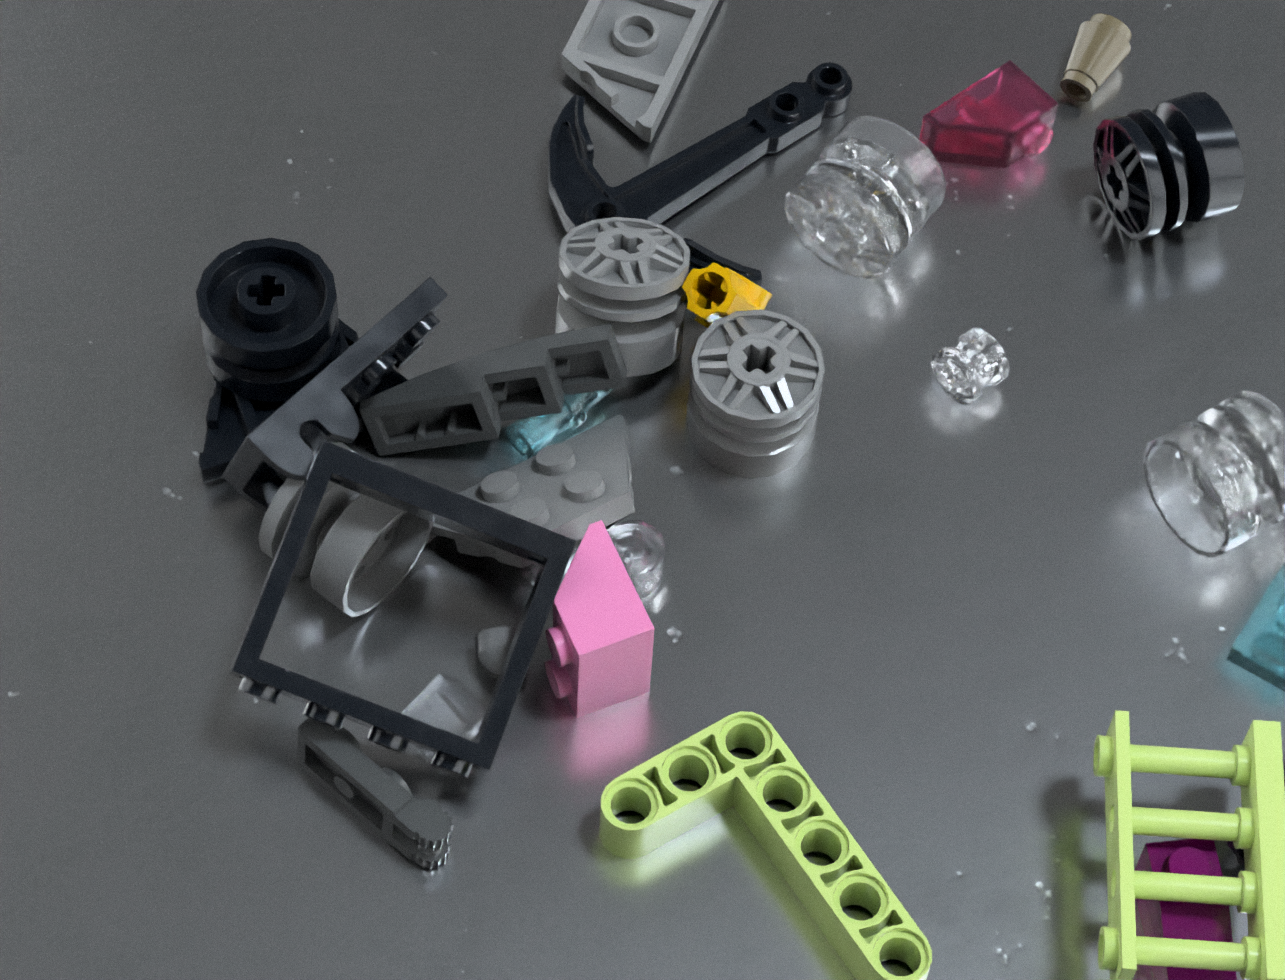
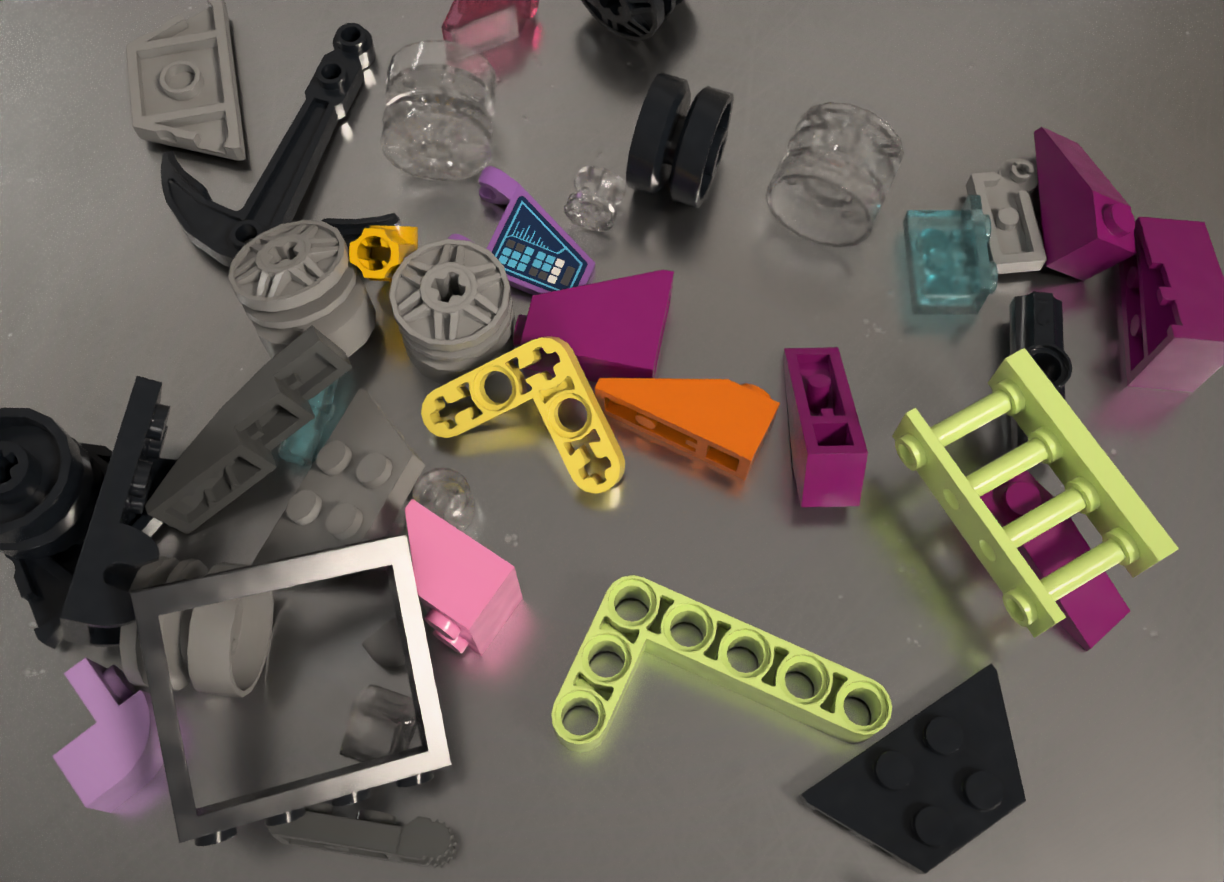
camera: 30 degrees left, 10 degrees up
none -> lavender brick [52,657,164,813]
none -> light yellow beam [421,336,625,494]
none -> flag [448,166,596,295]
none -> magenta slope [513,269,674,382]
none -> orange slope [595,378,780,480]
none -> black wheel [626,73,734,209]
none -> magenta slope [783,347,868,507]

